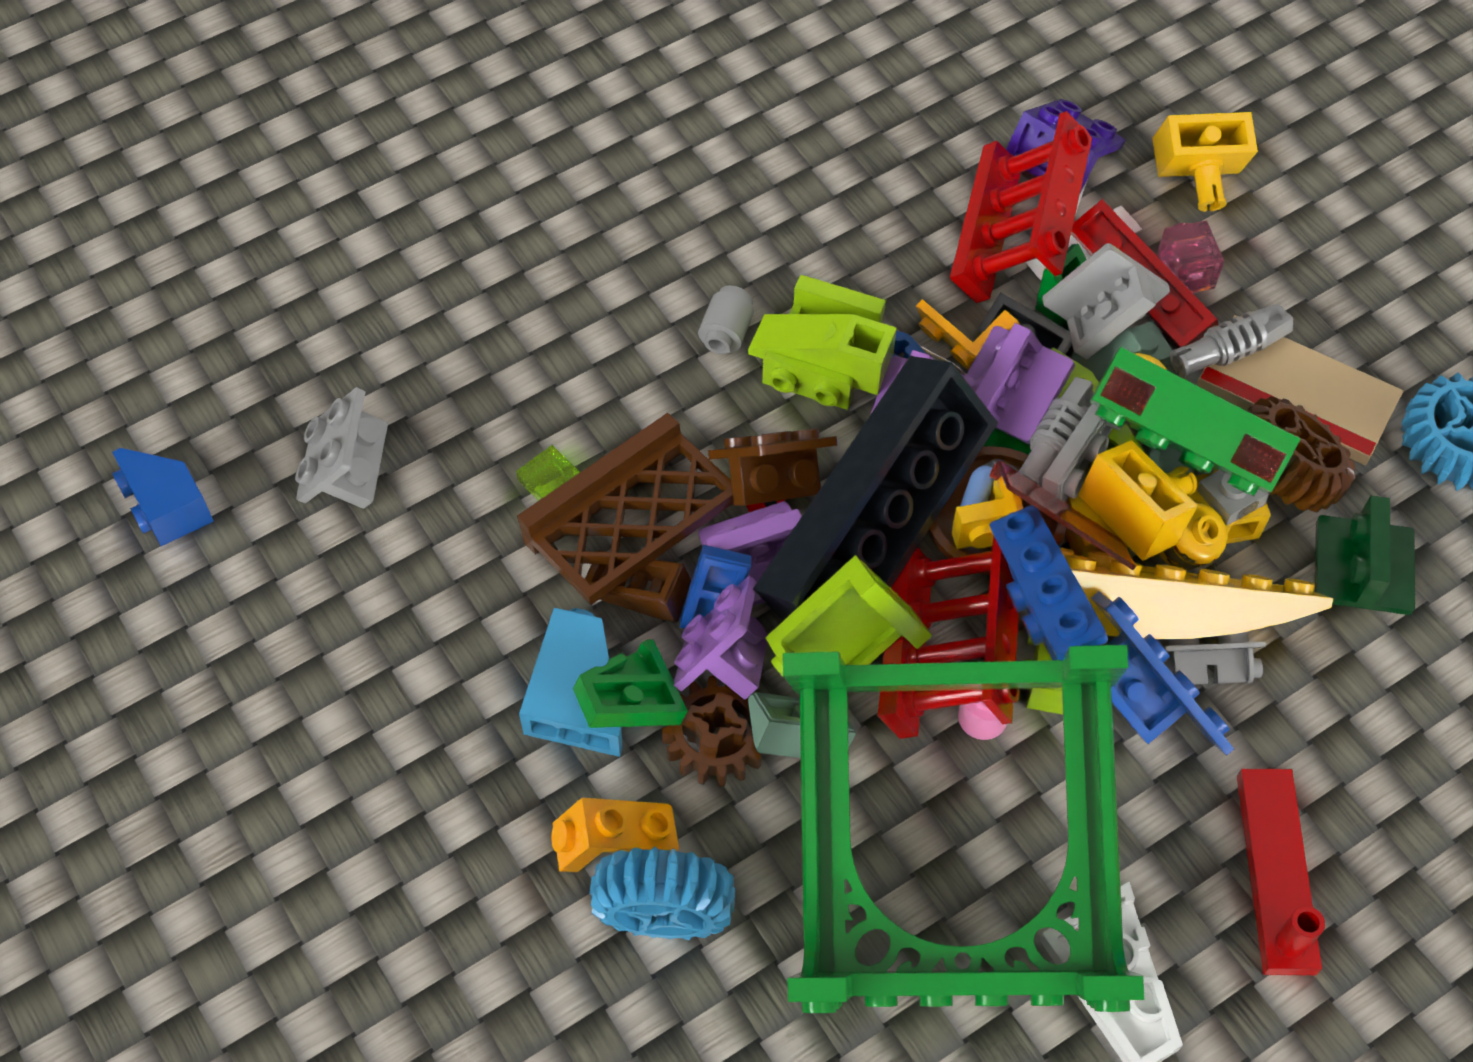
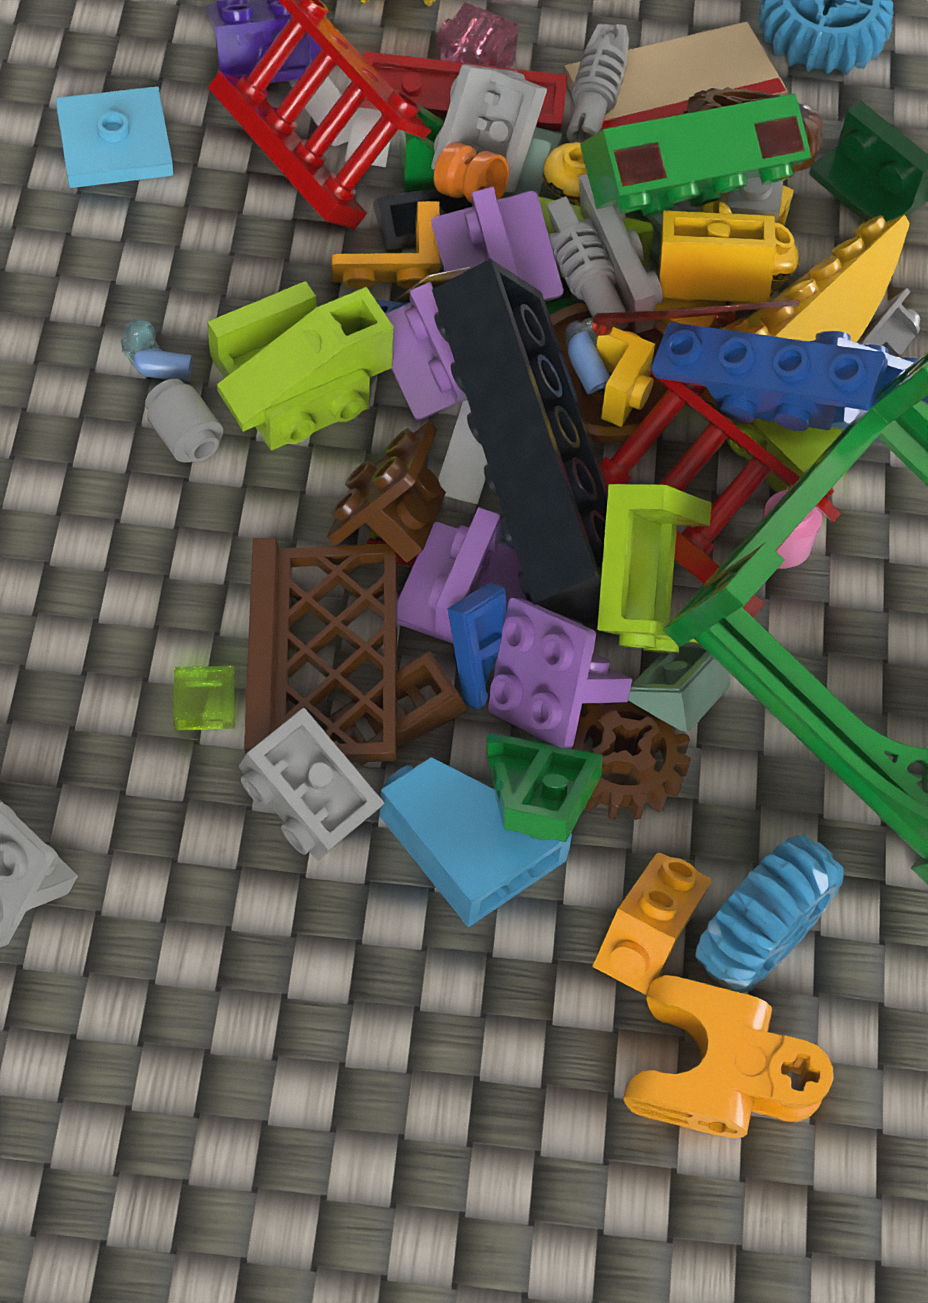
camera: 55 degrees left, 0 degrees up
none -> medium azure plate [55,86,174,188]
none -> medium blue arm [121,320,193,382]
none -> light grey bracket [239,708,385,861]
none -> orange wheel [434,142,509,203]
none -> light orange piece [623,975,833,1138]

